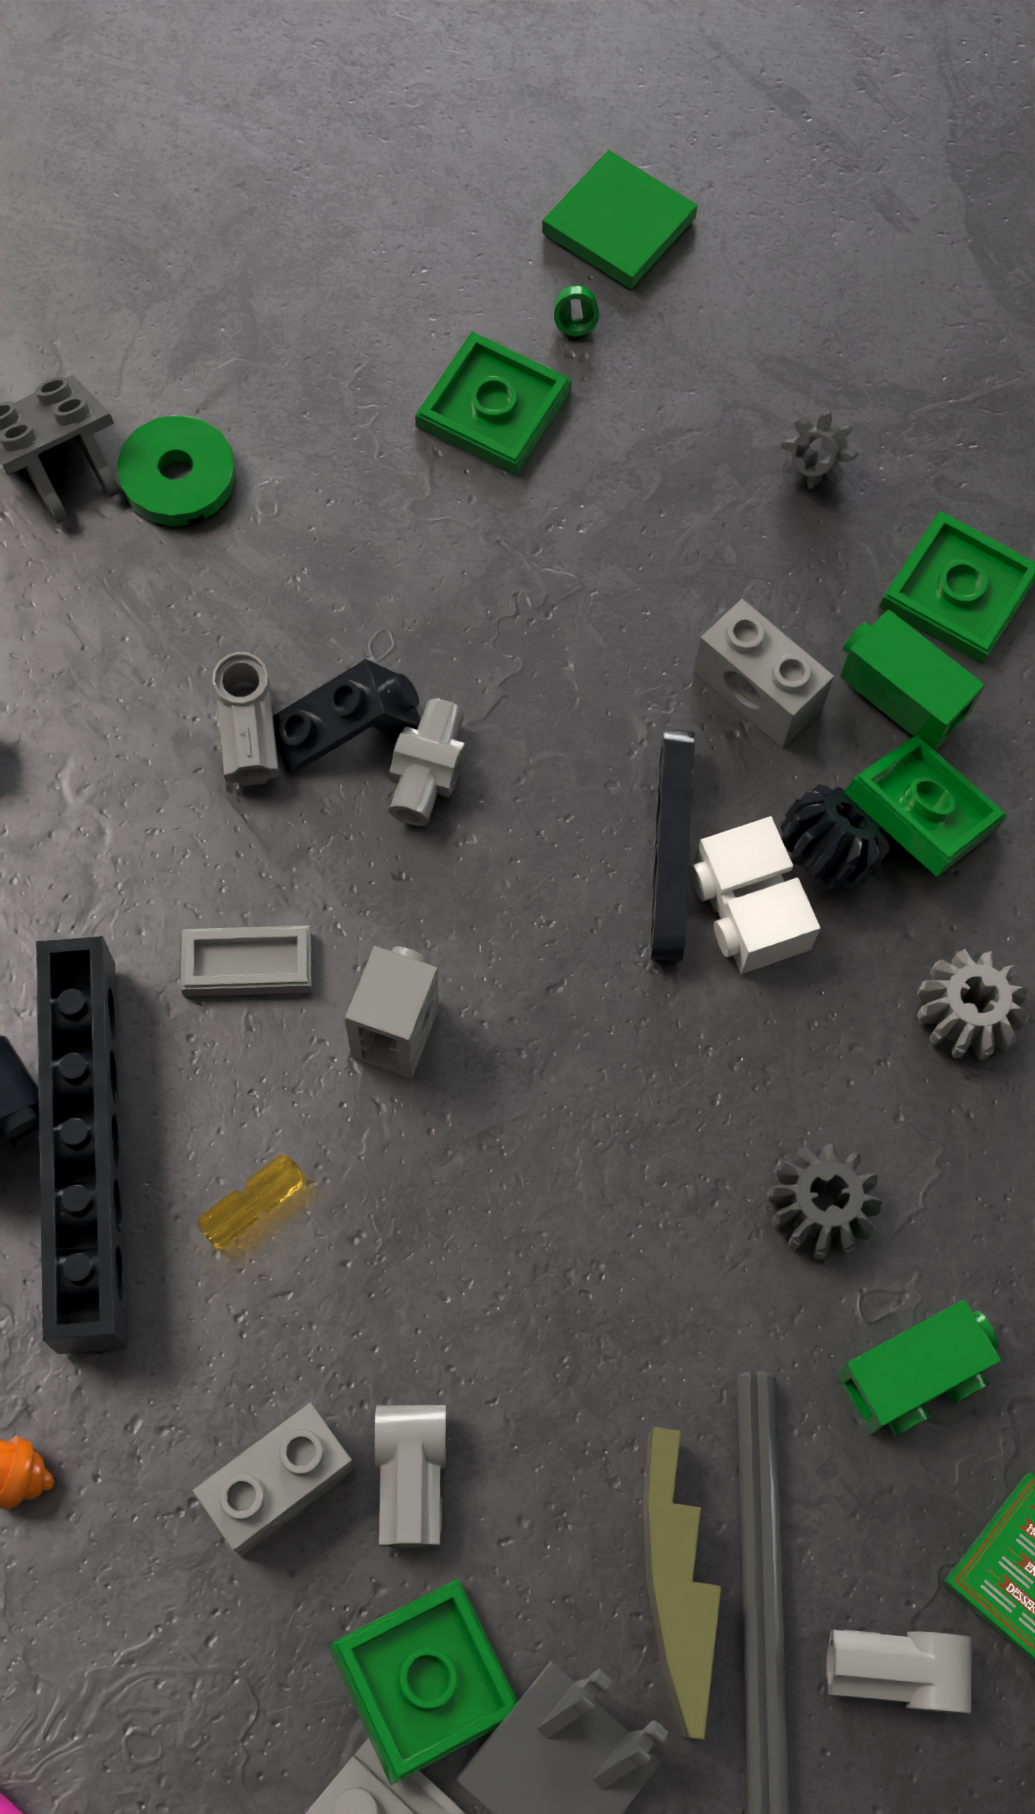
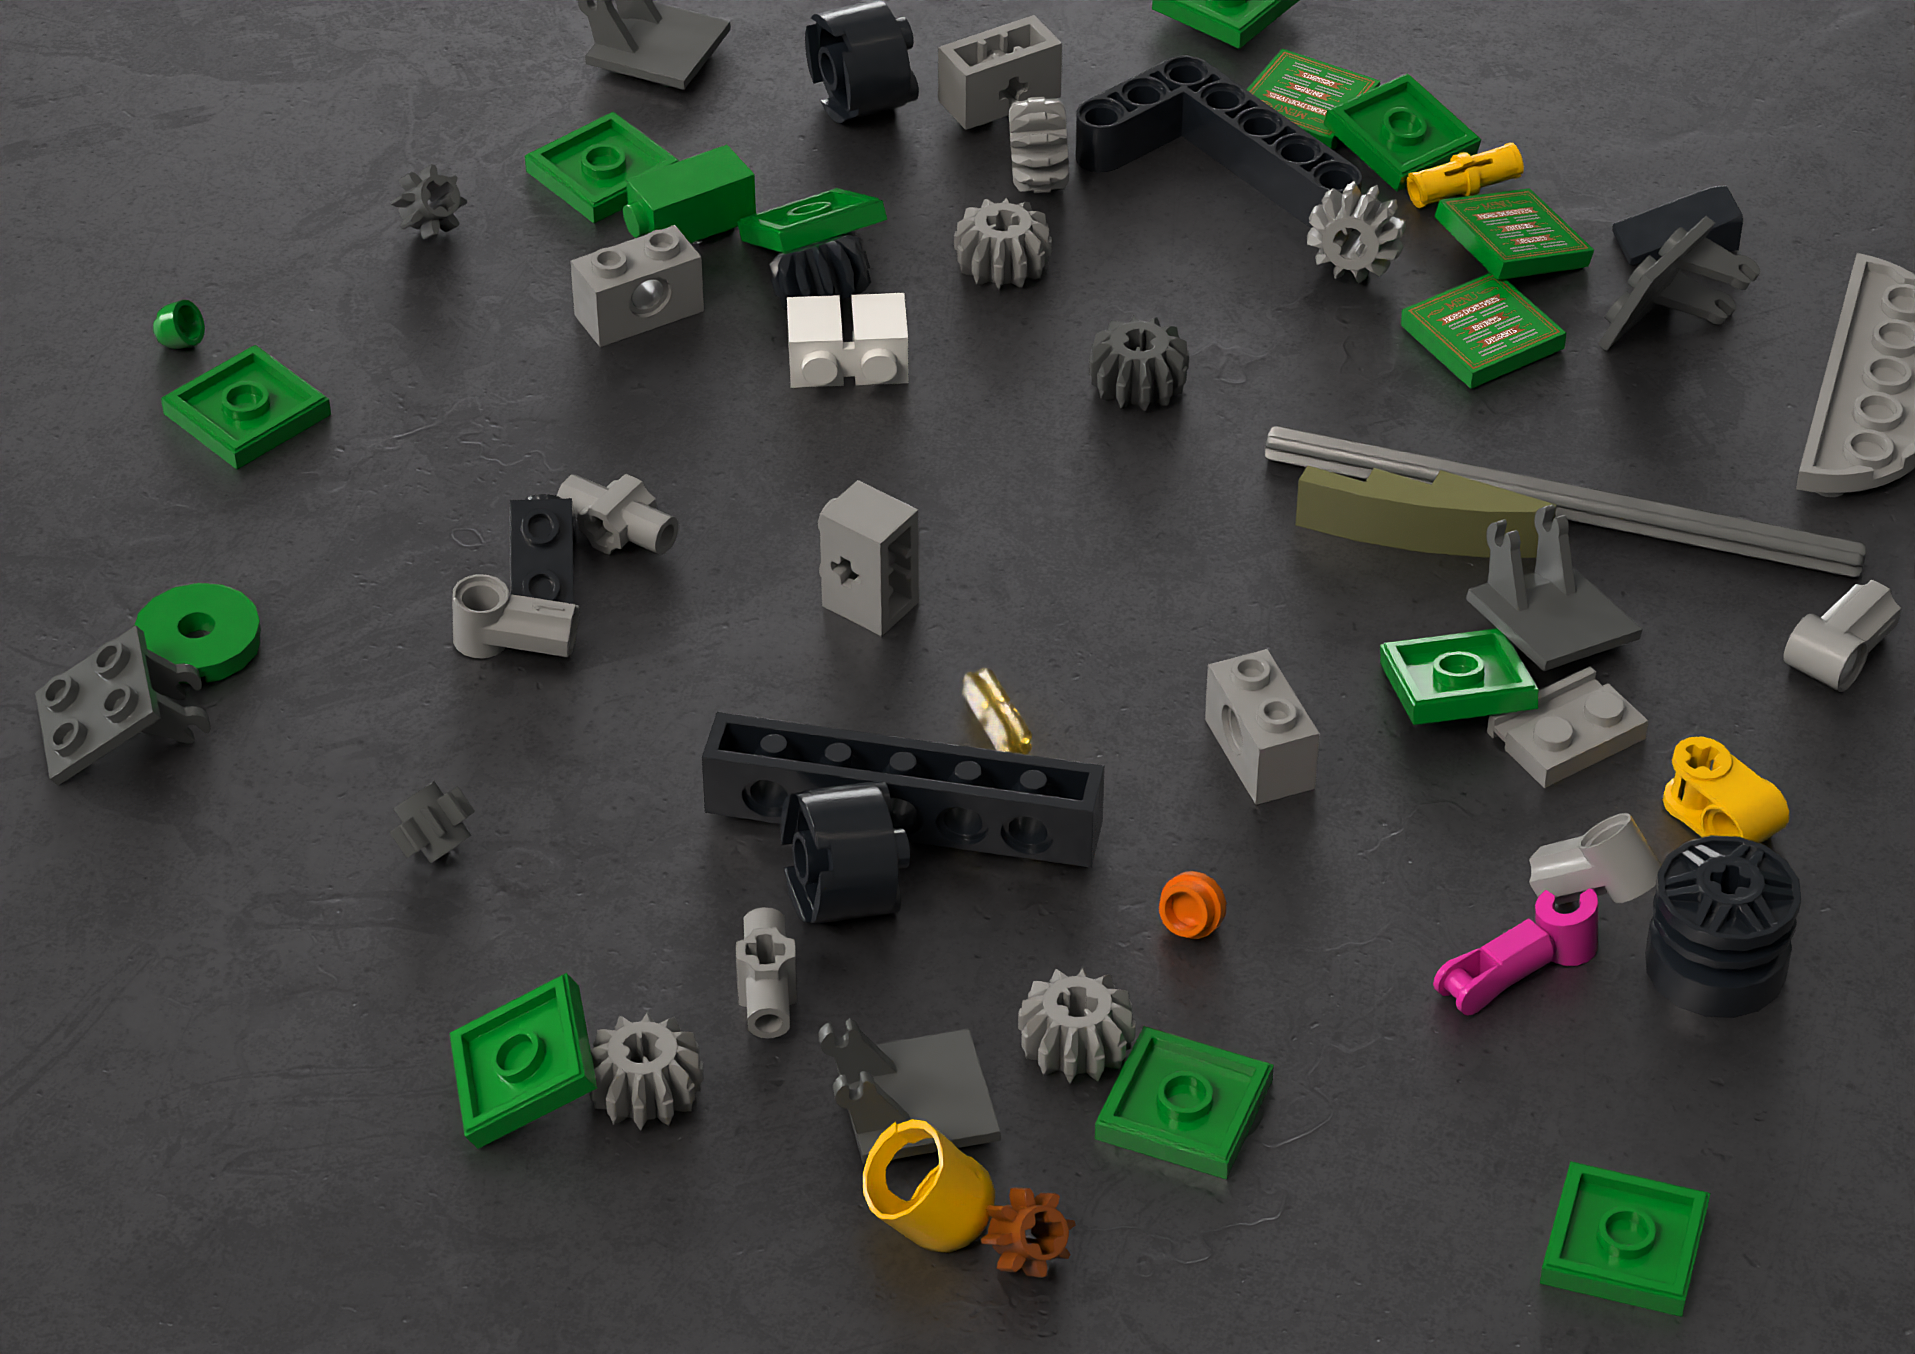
camera: 70 degrees left, 25 degrees down
light grey tile [181,925,312,997] -> none
light grey piece [375,1405,446,1548] -> none
green tile [542,149,698,289] -> none
black beam [649,729,695,962] -> none
light grey piece [826,1630,972,1714] -> none
green brick [835,1299,1001,1437] -> none

